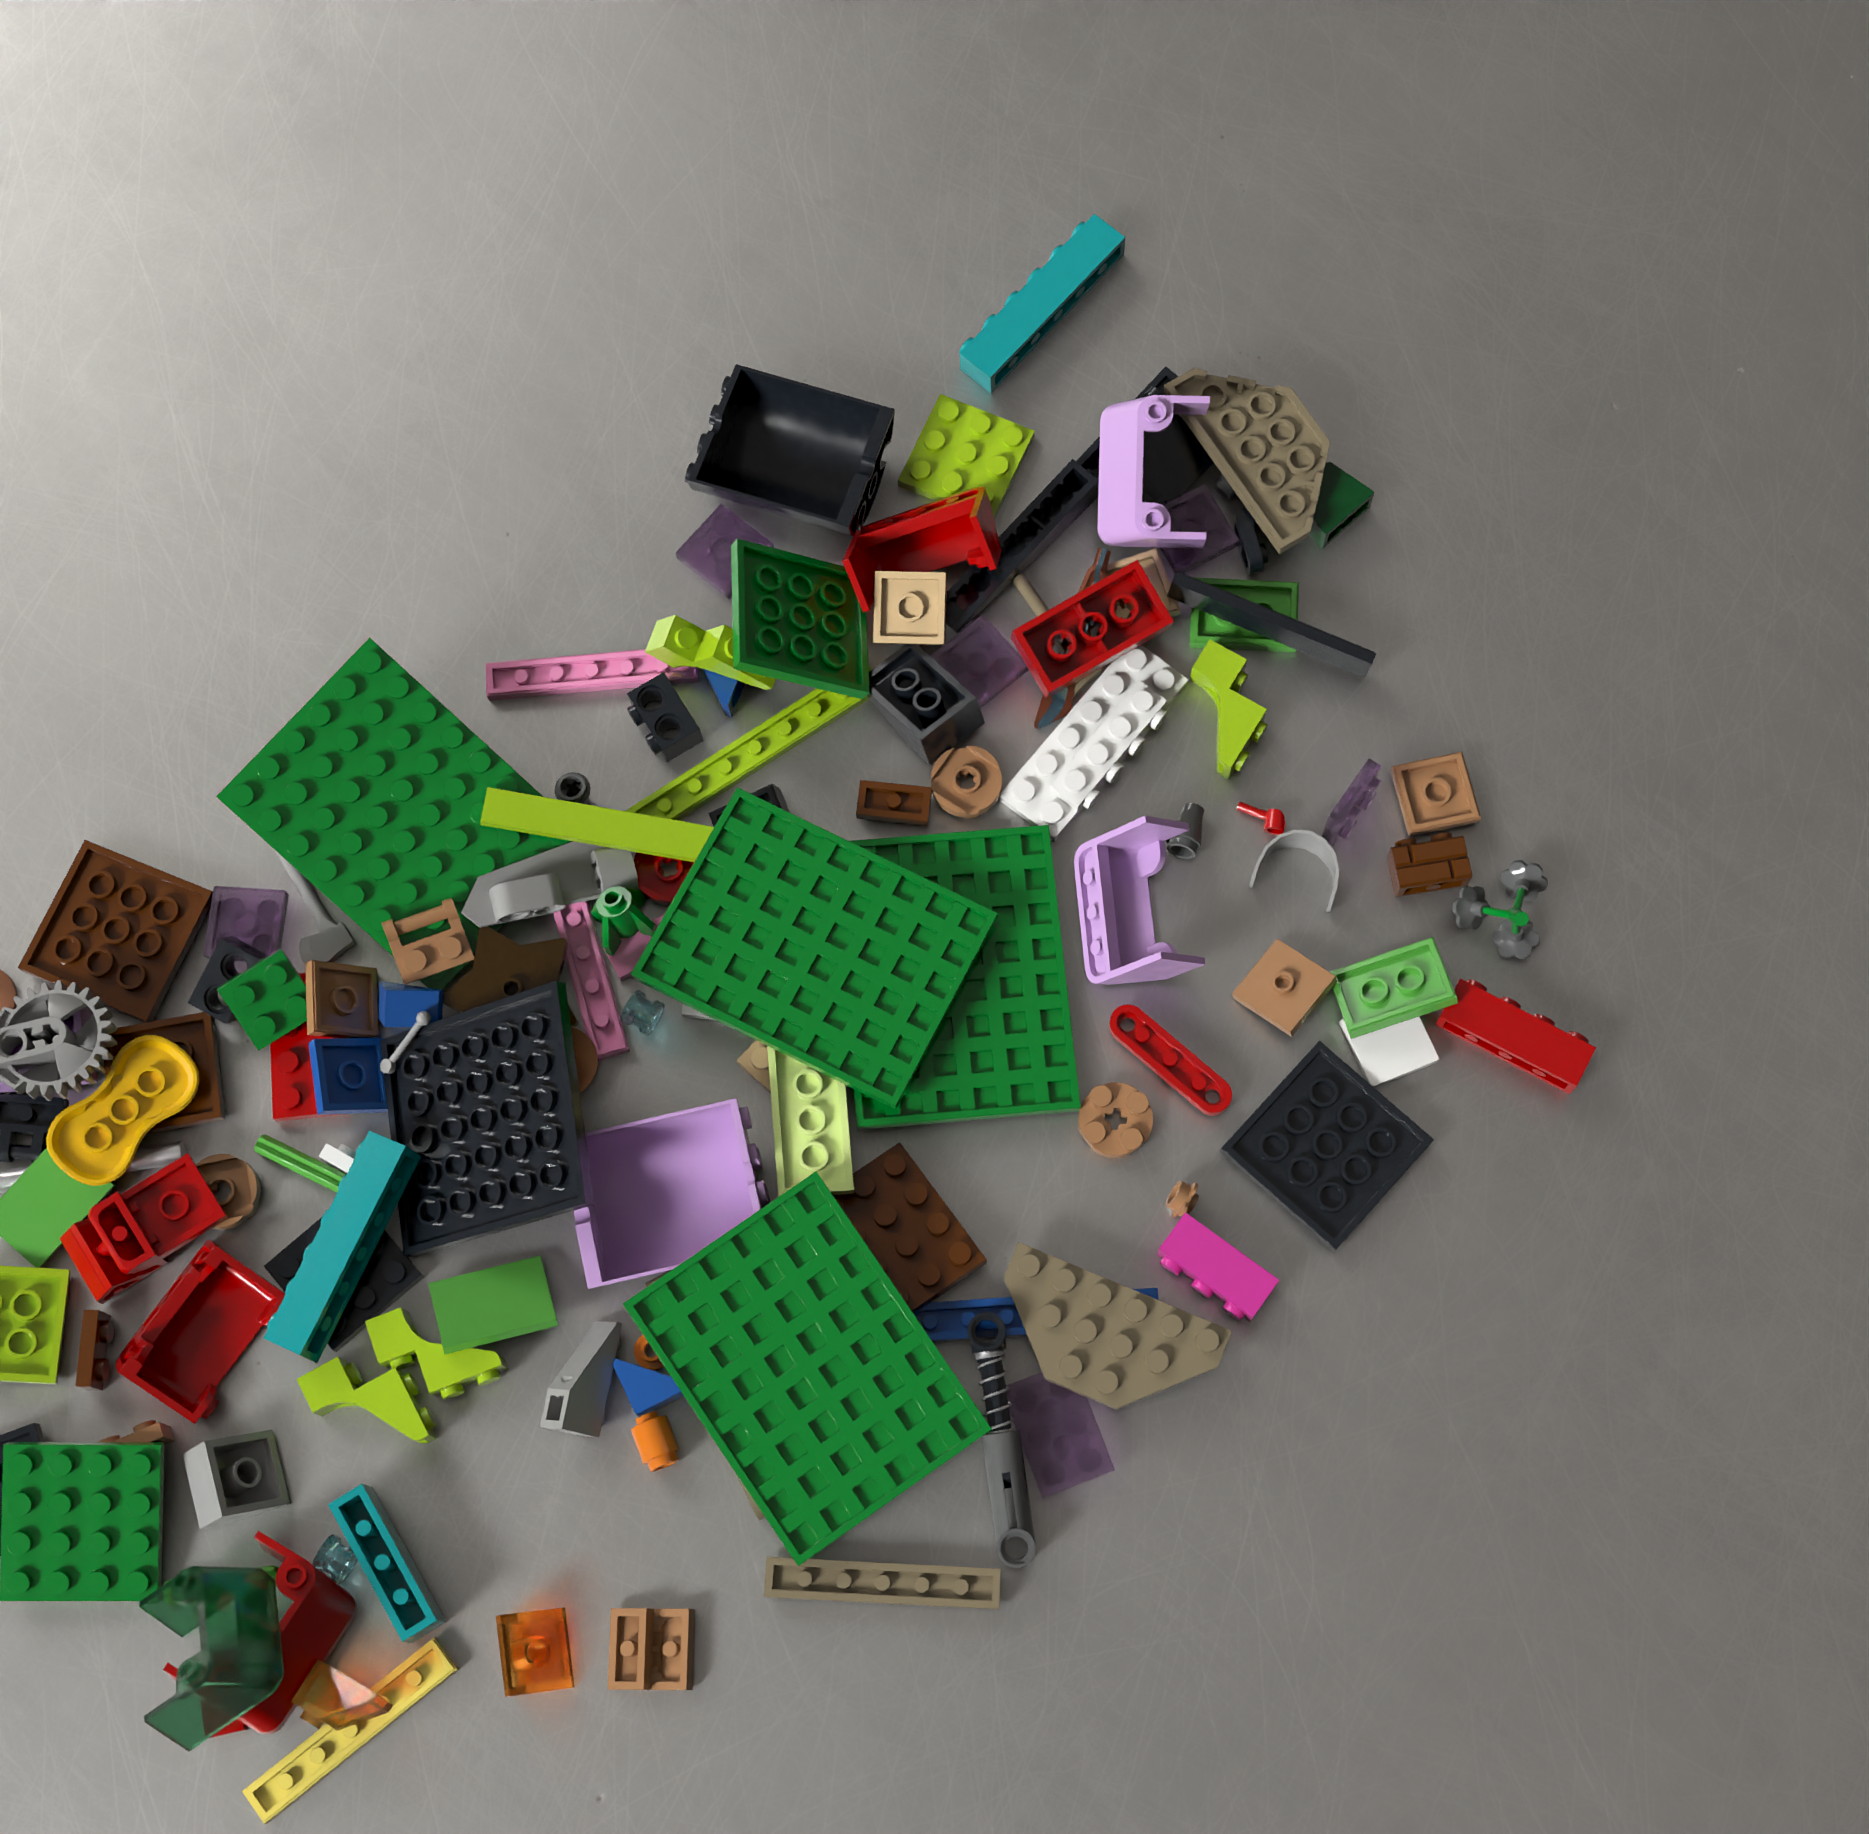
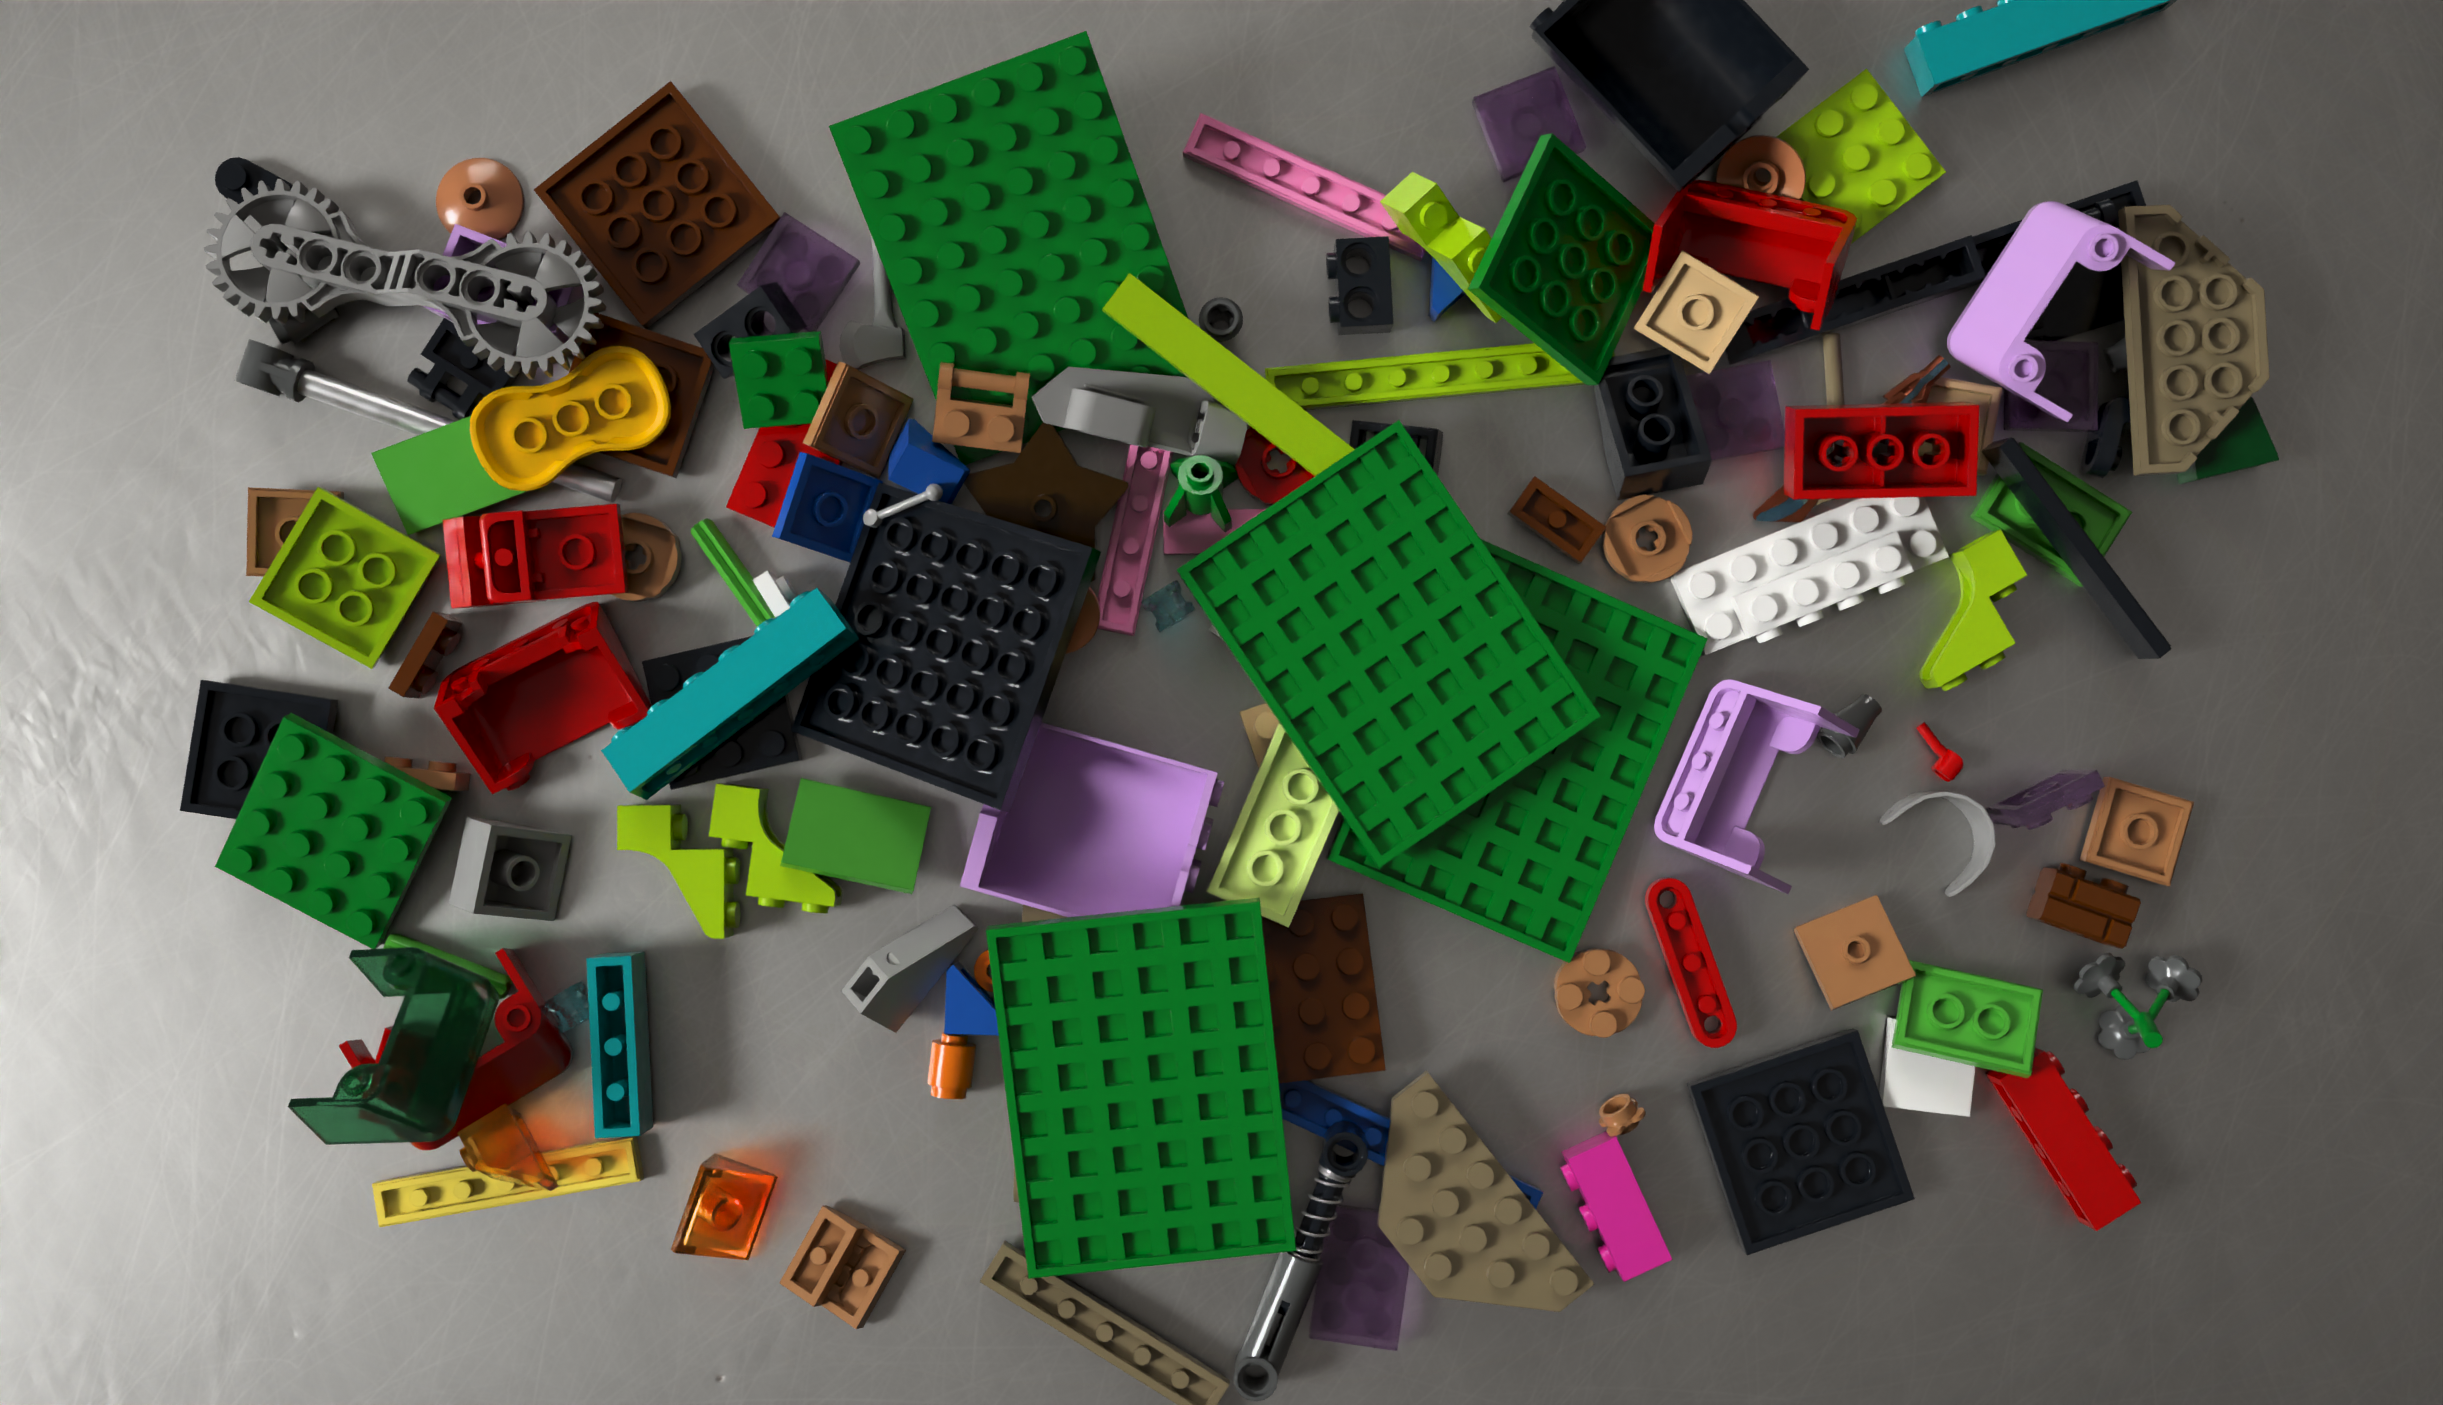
camera: 20 degrees right, 15 degrees up
none -> nougat dish [1716,135,1806,200]

